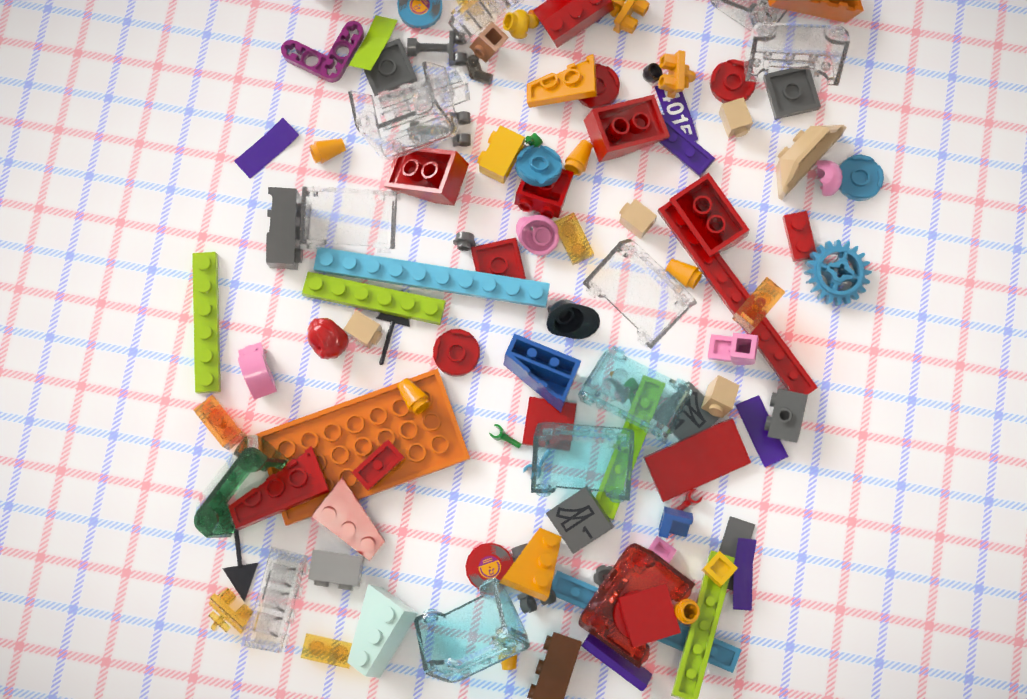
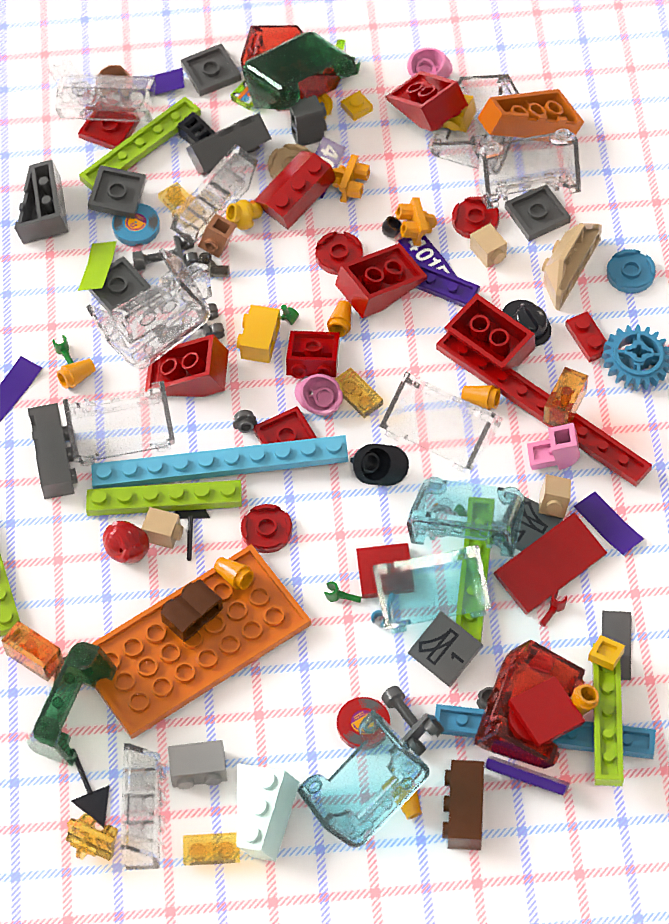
camera: 15 degrees left, 20 degrees down
red wing [228,446,330,531] -> none
bright pink brick [238,342,277,400] -> none
magenta beam [281,21,364,83] -> none
wing [312,476,385,561] -> none
red plate [351,440,405,491] -> none
light orange wing [499,528,562,602] -> none
blue wedge [503,333,581,413] -> none
dark azure tile [515,145,562,187] -> none
light orange wing [527,54,597,108] -> none
tan brick [619,199,657,240] -> none
blue panel [658,506,694,538] -> none
dark purple sticker [733,538,757,611] -> none
dark grey brick [764,388,808,443] -> none
bright pink hair [817,160,843,196] -> none
none -> green hand [52,335,74,364]
none -> reddish brown brick [161,579,223,641]
none -> black piece [502,300,552,347]

